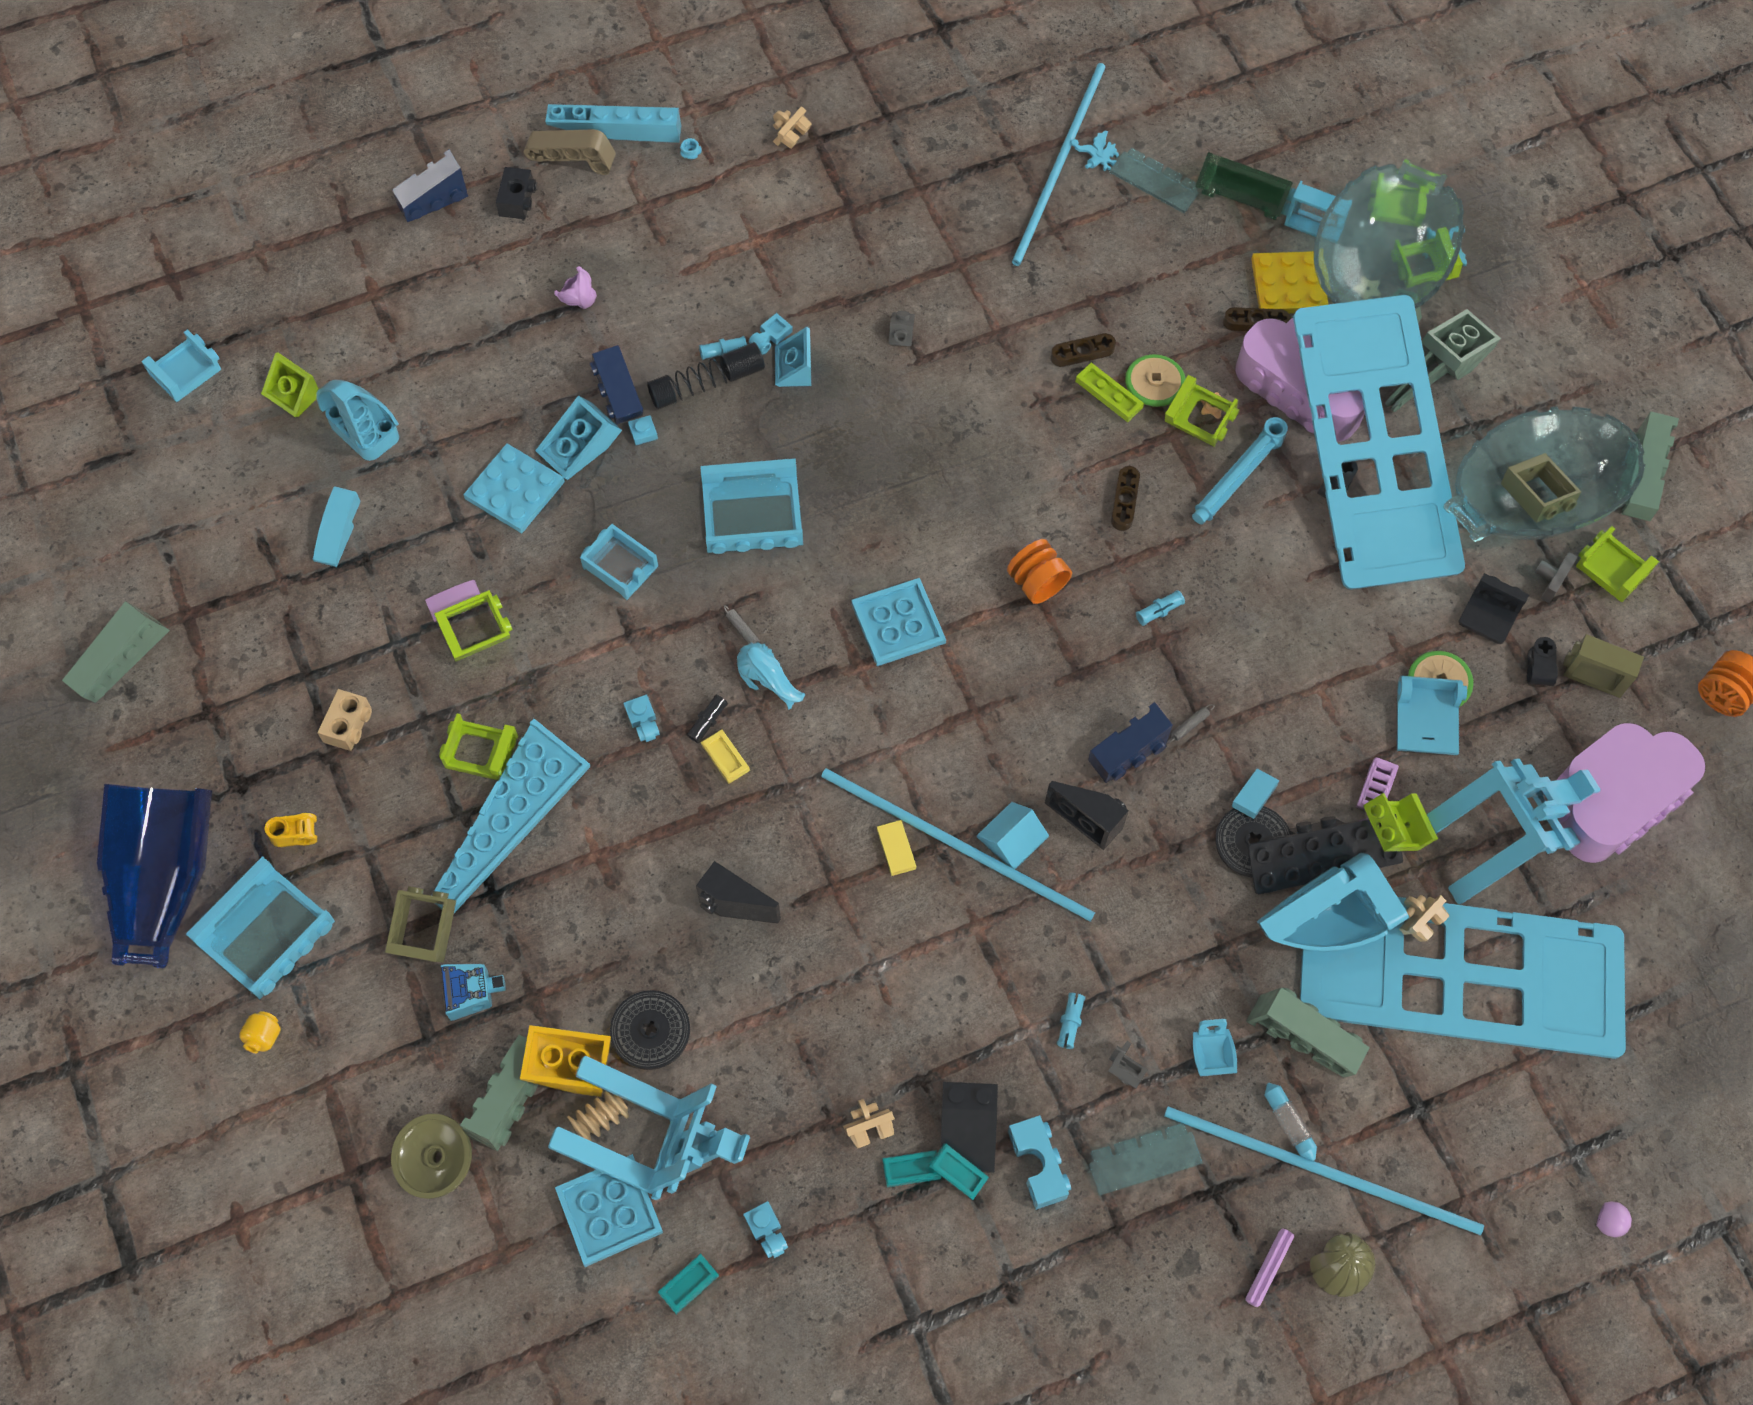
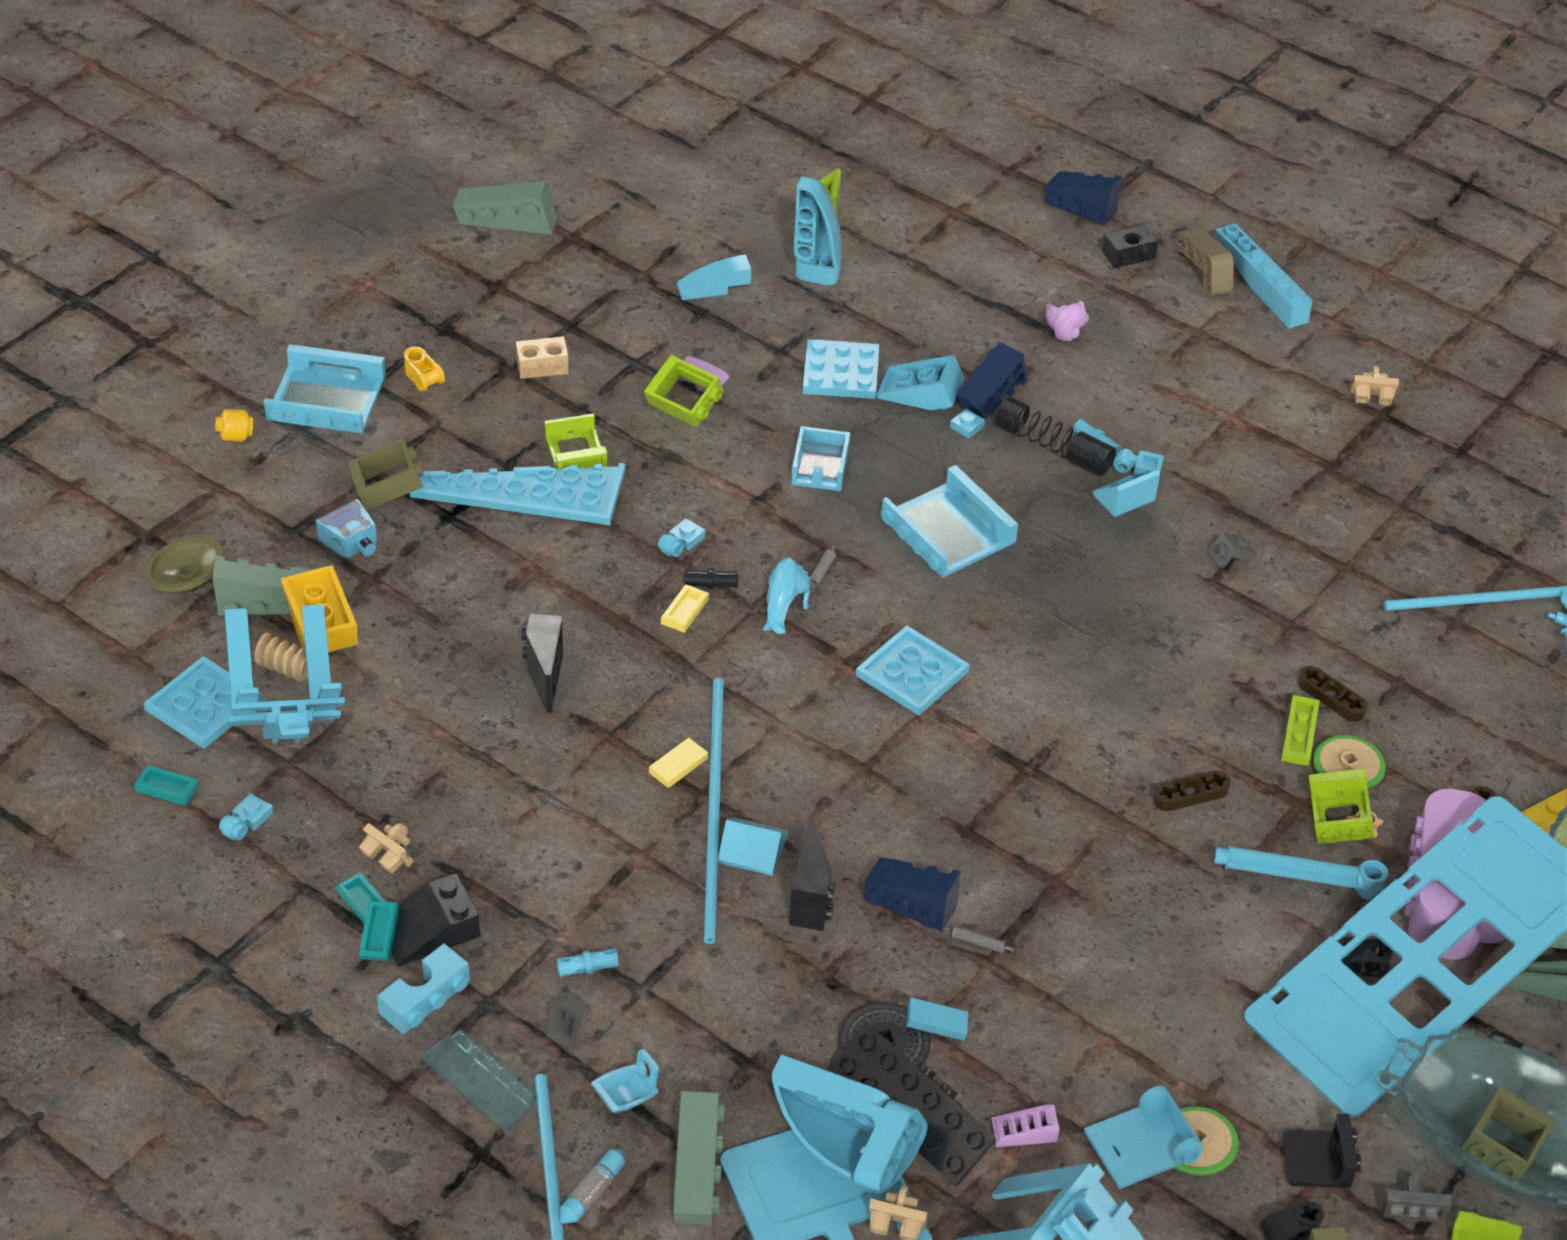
camera: 60 degrees right, 20 degrees down
clear blue windscreen [97,784,212,968] -> none
medium azure panel [141,329,221,402] -> none
black piece [610,990,690,1070] -> none
medium azure plate [680,138,702,159] -> none
orange wheel [1007,539,1073,604] -> none
medium azure pin [1136,590,1185,626] -> none
lavender axle [1245,1228,1294,1307] -> none
lime window [1363,793,1438,852] -> none

